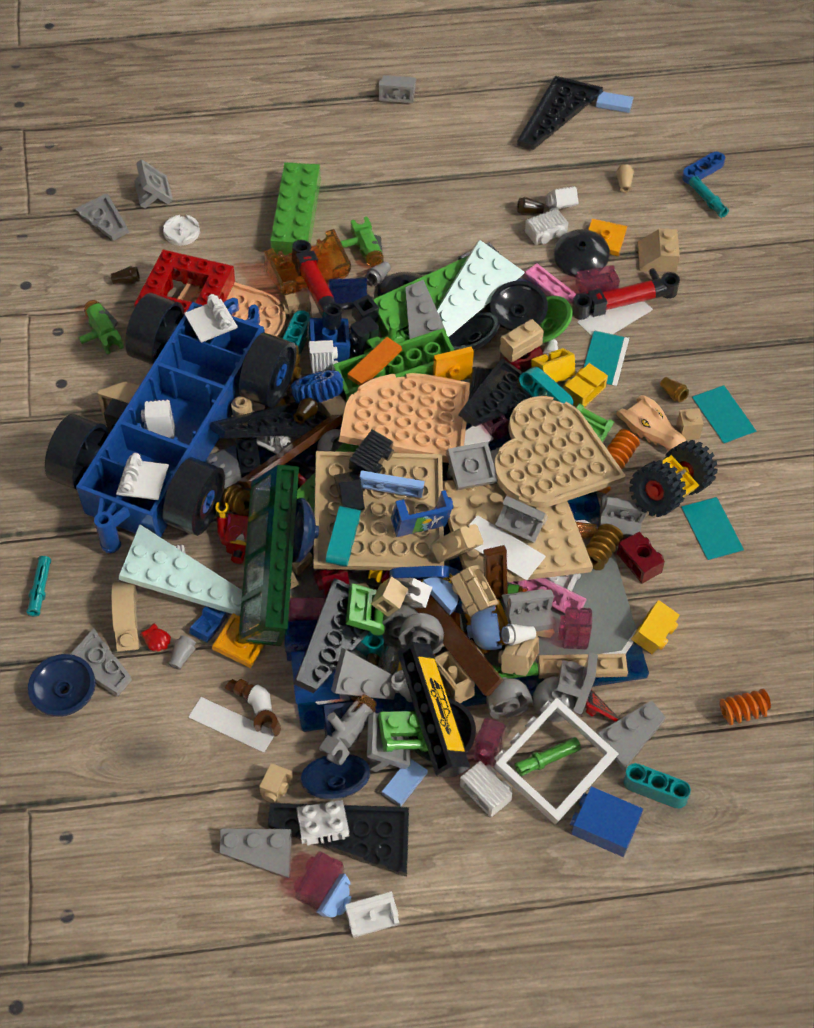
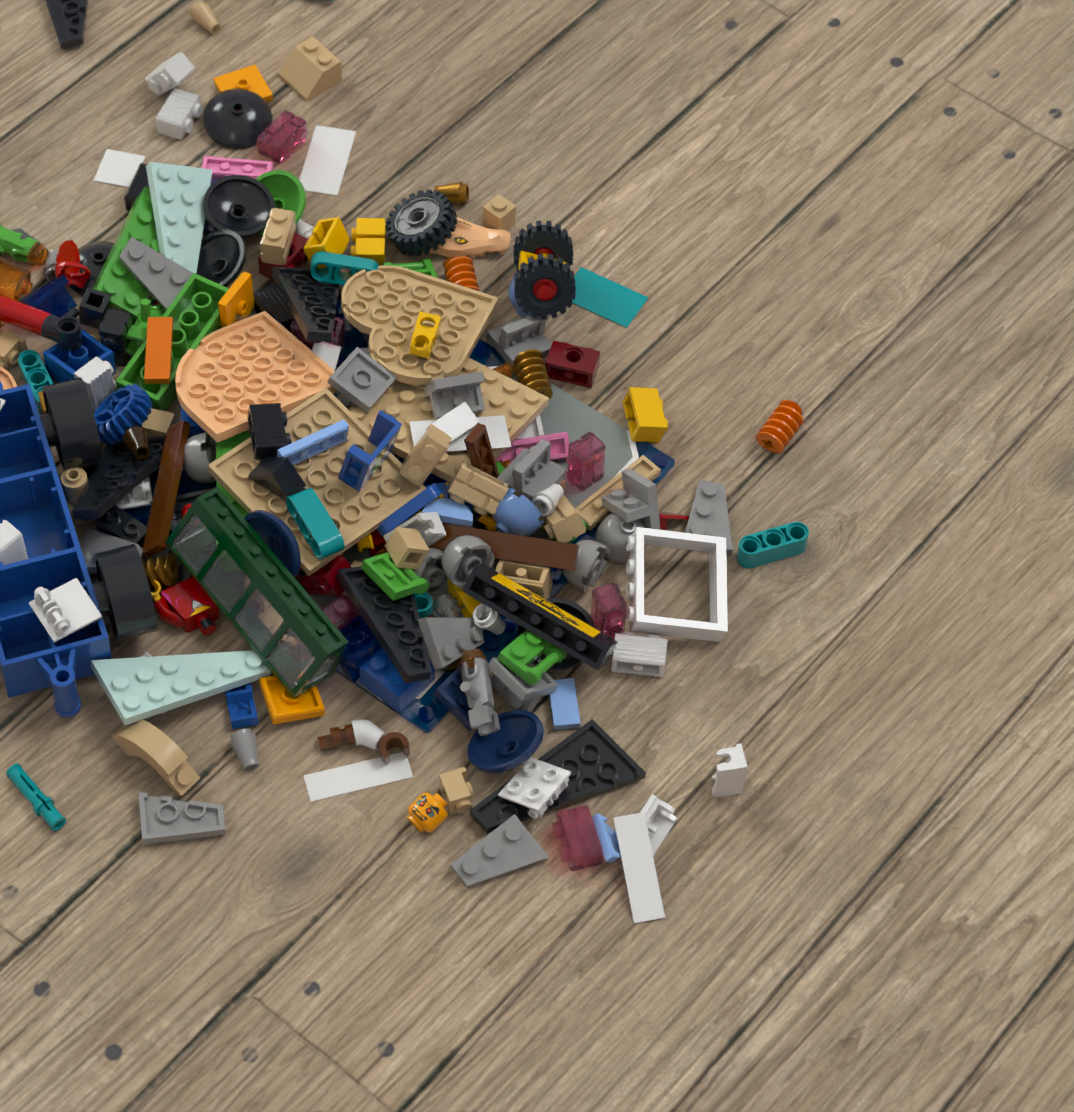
camera: 45 degrees left, 0 degrees up
dark blue dish [28,654,96,717] -> none
red animal [140,623,171,652] -> none
bright green pin [515,737,581,777] -> none
dark brown cone [517,196,544,215] -> none
blue brick [570,786,643,858] -> none
piece [572,268,680,320] -> none
teal sticker [584,330,629,386] -> none
teal sticker [692,385,756,443] -> none
none -> red piece [55,240,91,288]
none -> white sticker [93,149,146,187]
none -> black wheel [385,189,458,256]
none -> light orange head [407,792,448,833]
none -> yellow leg [409,311,441,359]
none -> white tile [426,402,480,443]
none -> white sticker [614,812,665,923]
none -> white hinge [712,744,747,798]

